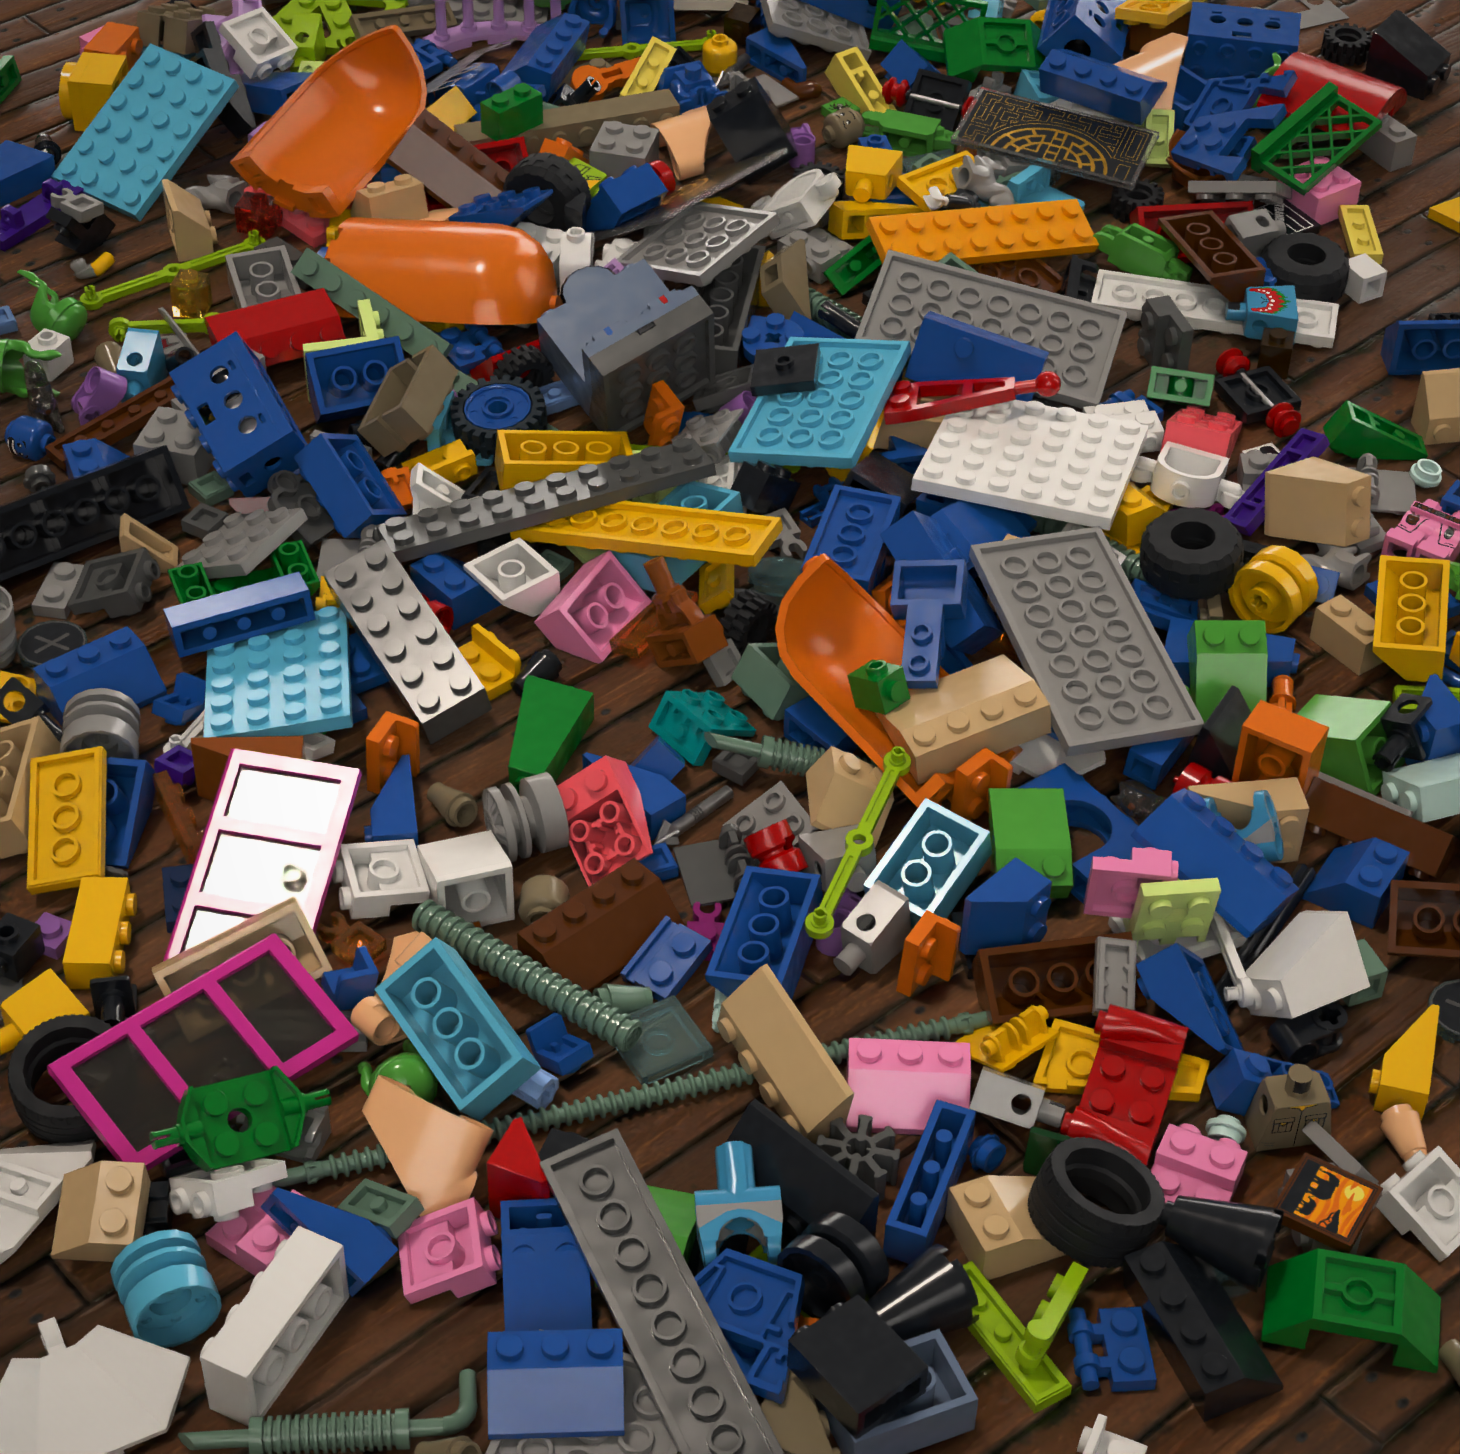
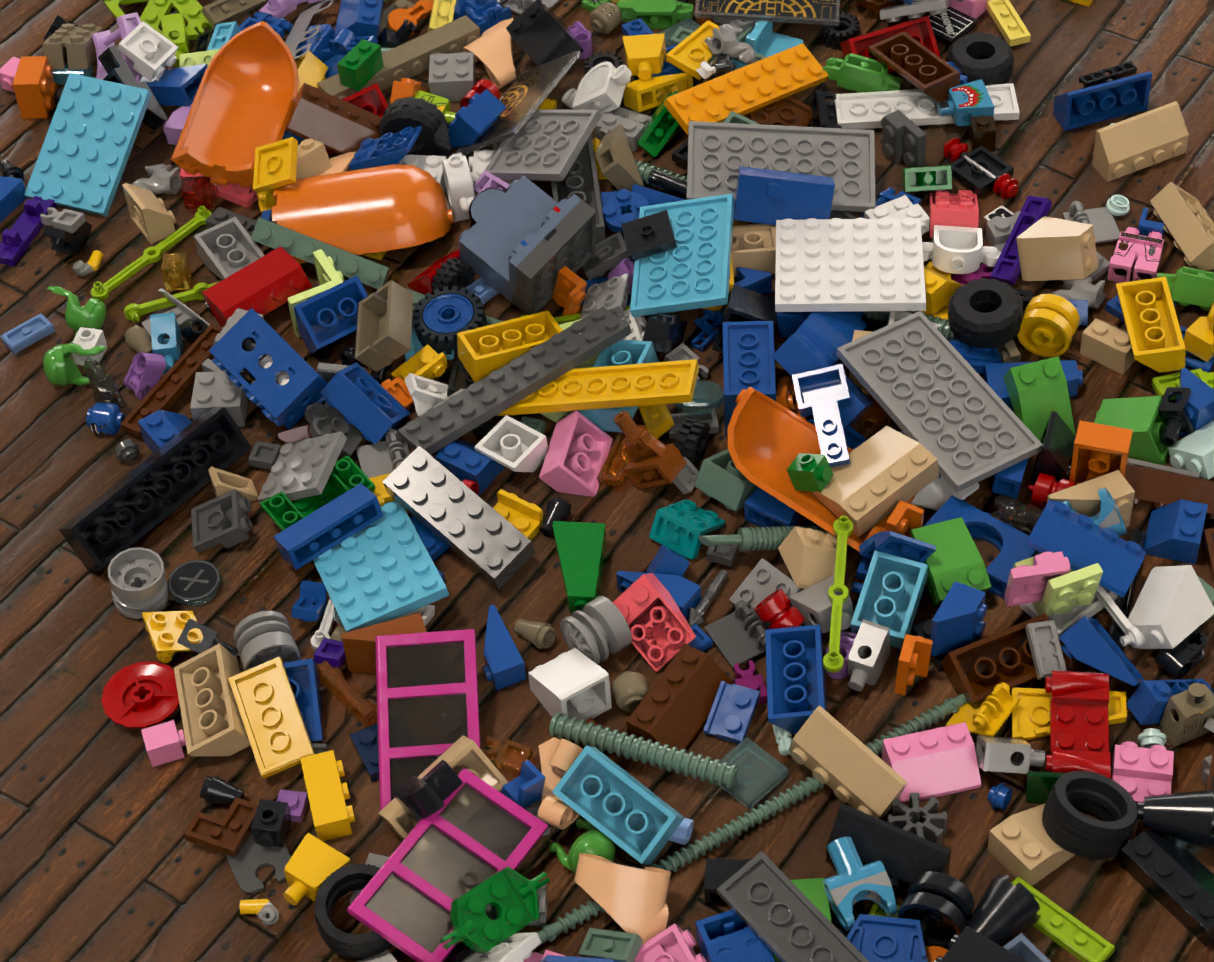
camera: 10 degrees left, 5 degrees up
light grey plate [31,561,84,619] -> none
blue slope [32,626,168,726] -> none
yellow piece [59,52,129,131] -> none
black bracket [90,975,138,1027] -> none
sand green tile [187,470,234,506] -> none
white plate [332,839,430,919] -> none
orange bracket [366,711,420,794] -> none
blue plate [436,324,505,375] -> none
red slope [487,1117,550,1219] -> none
blue bracket [526,1012,594,1076] -> none
sand green cone [592,983,653,1015] -> none
blue brick [883,1100,976,1264] -> none
red plate [884,371,1061,425] -> none
lime plate [1015,1261,1089,1369] -> none
blue plate [1067,1306,1157,1392] -> none
light grey torso [1224,208,1286,258] -> none
orange axle [1268,675,1297,712] -> none
green slope [1323,400,1428,460] -> none
white brick [1345,253,1388,304] -> none
none -> yellow plate [253,137,298,193]
none -> black brick [392,759,463,820]
none -> blue slope [859,531,936,563]

